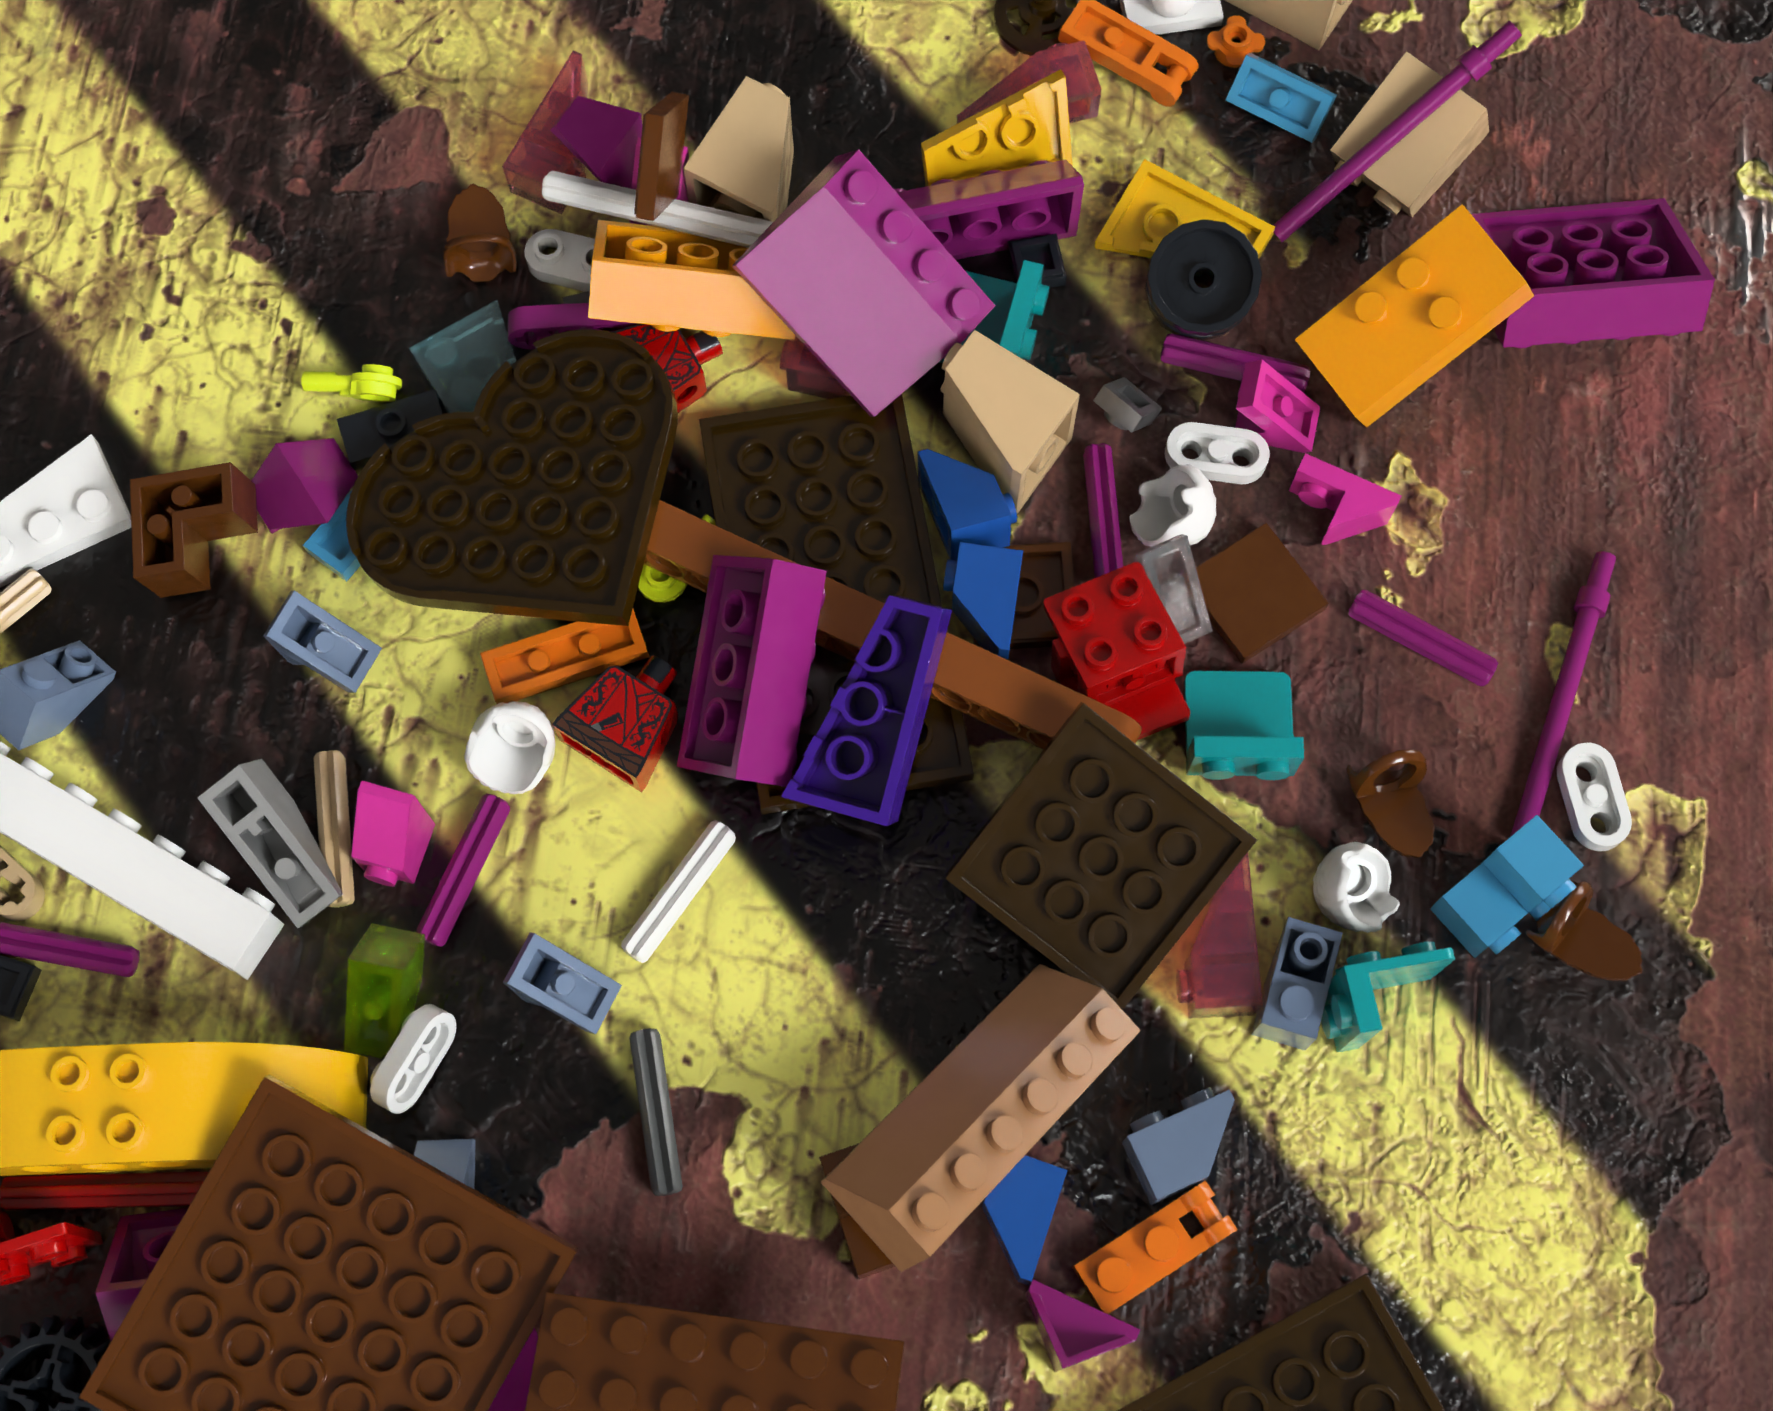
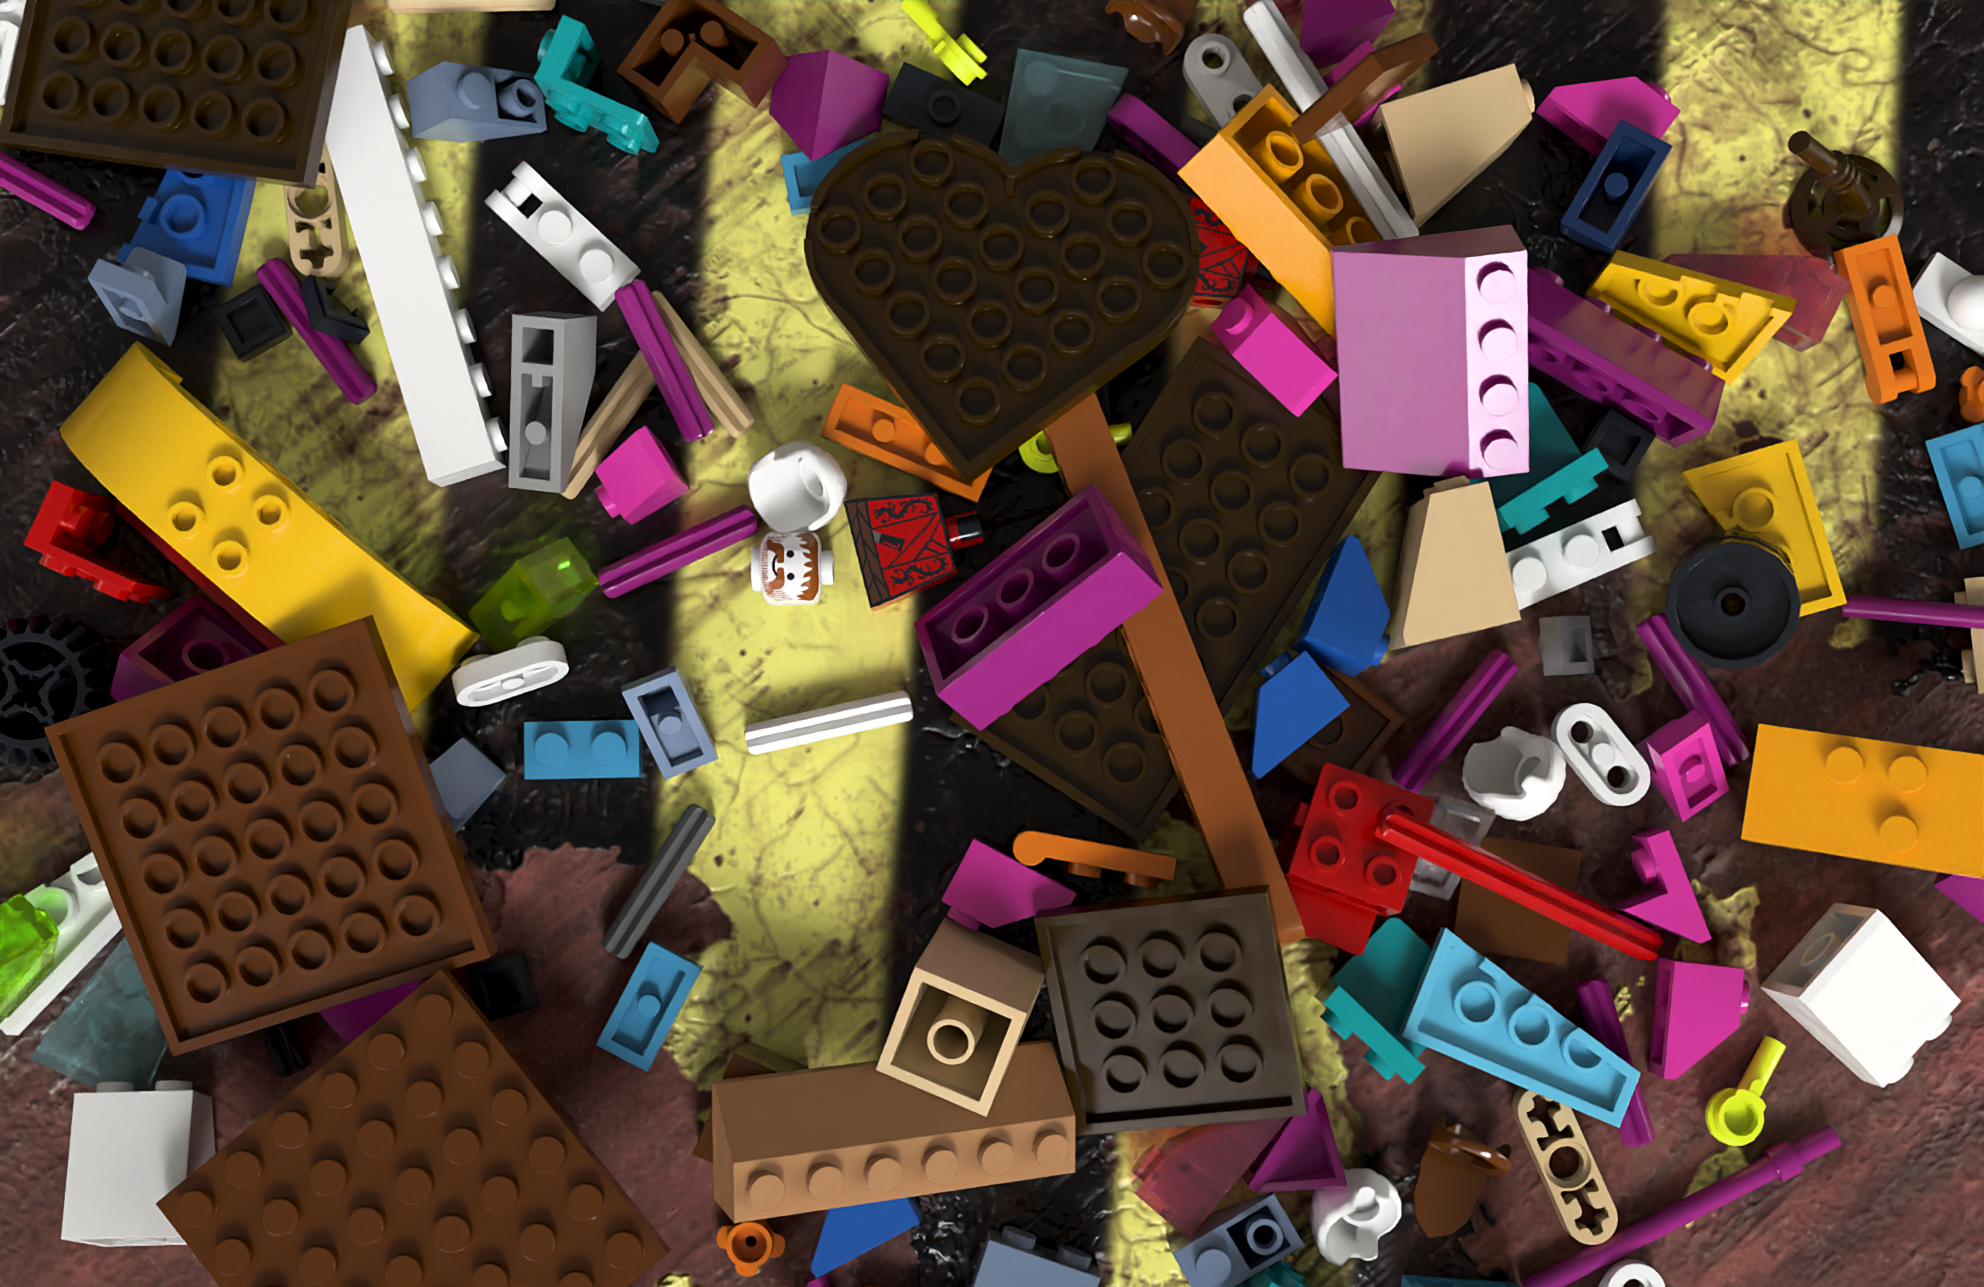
camera: 40 degrees right, 15 degrees up
sand blue slope [263,590,382,693] -> none
dark purple wedge [781,595,952,826] -> none
none -> black tile [299,274,370,344]
none -> black tile [465,951,541,1022]
none -> white plate [484,161,641,312]
none -> dark azure plate [524,720,643,780]
none -> teal bracket [534,15,659,155]
none -> dark azure plate [596,940,704,1072]
none -> magenta axle [614,279,715,442]
none -> tan axle [651,290,756,438]
none -> orange plate [716,1218,786,1277]
none -> white head [751,531,834,606]
none -> tan slope [876,917,1045,1117]
none -> dark pink slope [941,837,1077,931]
none -> orange plate [1013,830,1177,889]
none -> dark pink slope [1210,283,1339,417]
none -> magenta slope [1242,1081,1348,1193]
none -> red axle [1373,807,1663,961]
none -> medium azure wing [1398,927,1641,1128]
none -> white plate [1506,499,1658,610]
none -> tan beam [1512,1087,1618,1245]
none -> dark pink slope [1535,76,1681,158]
none -> dark blue slope [1560,119,1673,259]
none -> dark pink slope [1648,957,1750,1080]
none -> neon yellow plate [1705,1035,1786,1146]
none -> white slope [1760,902,1961,1088]

